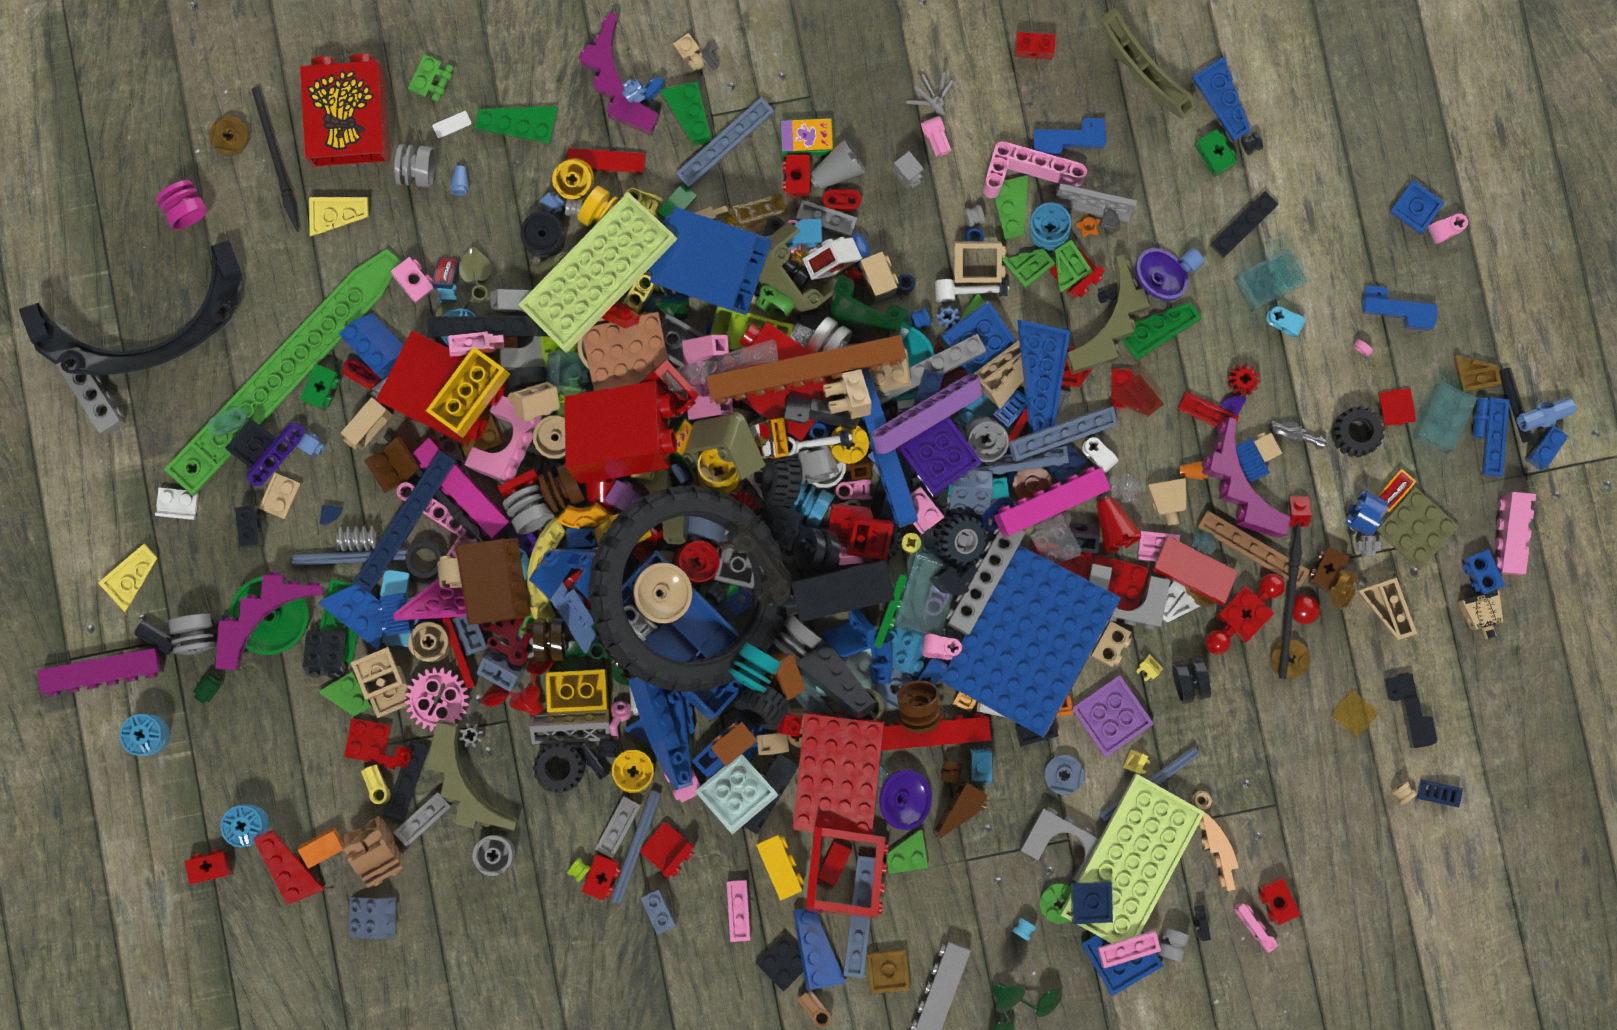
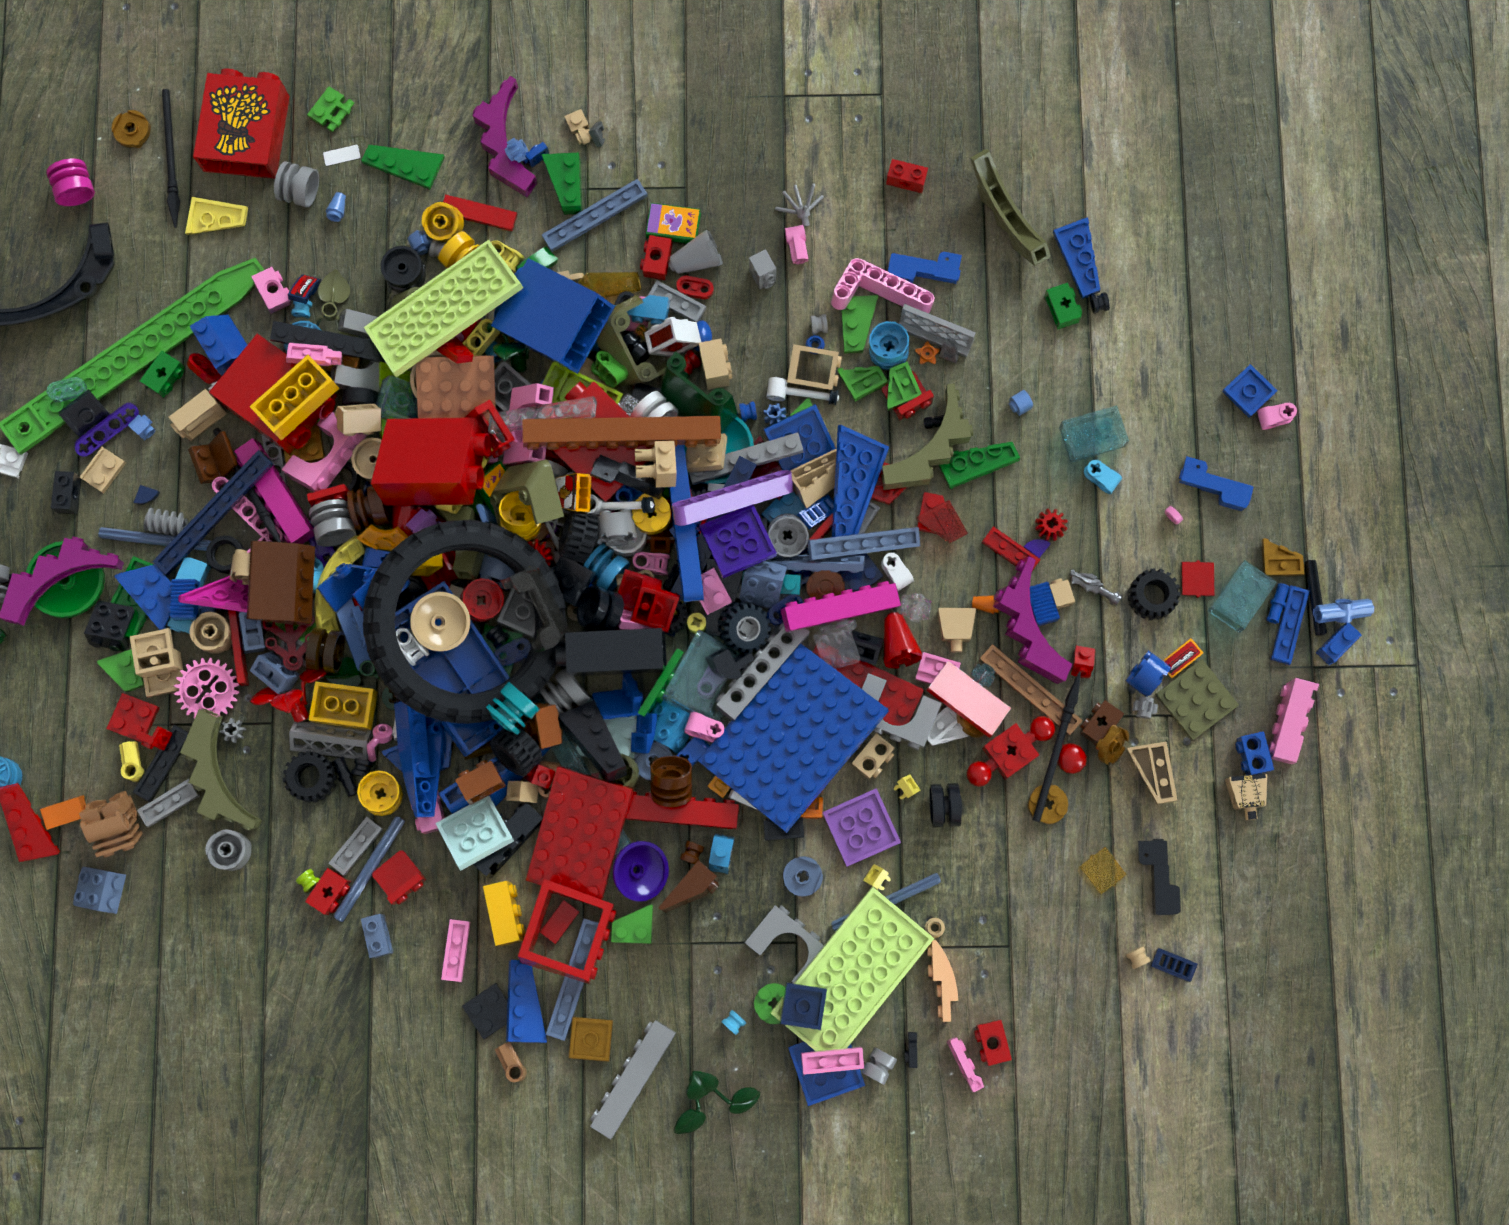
camera: 15 degrees right, 5 degrees down
dark blue plate [897,274,915,294] -> none
dark purple dish [1135,248,1188,301] -> none
black plate [1210,191,1279,258] -> none

